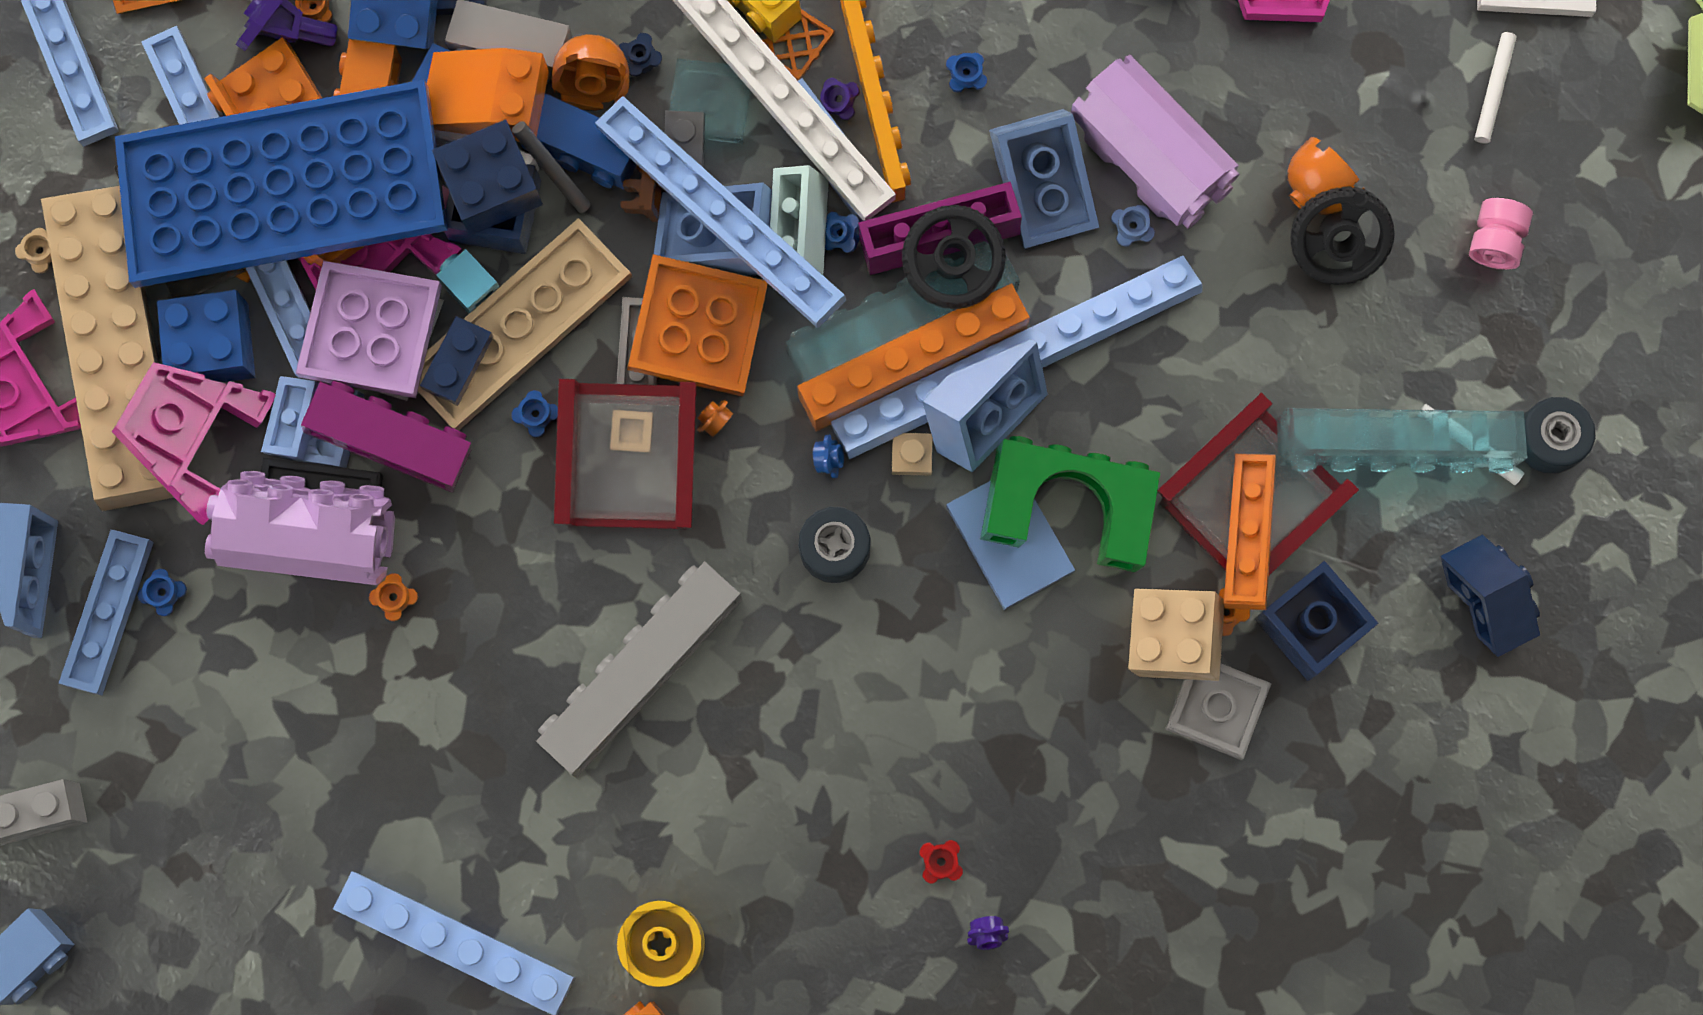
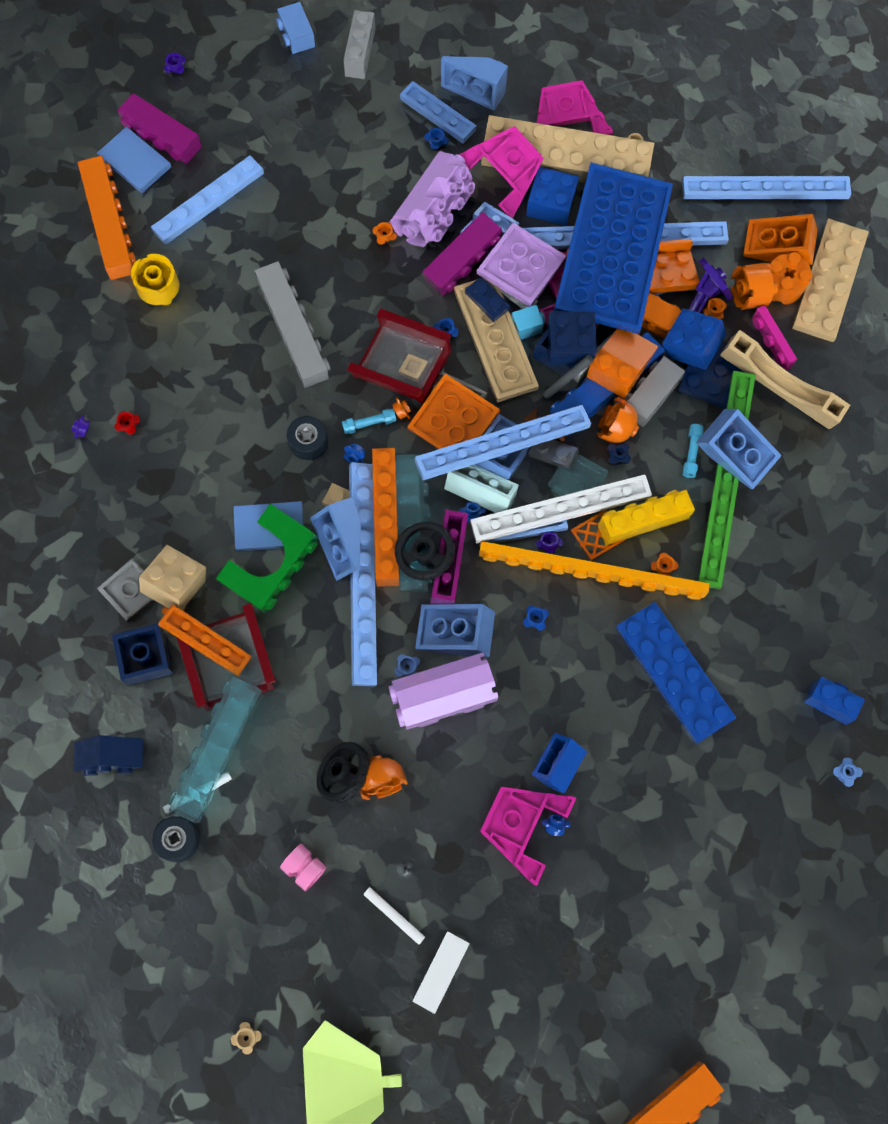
camera: 110 degrees right, 5 degrees down
none -> medium azure bar [342,408,396,434]

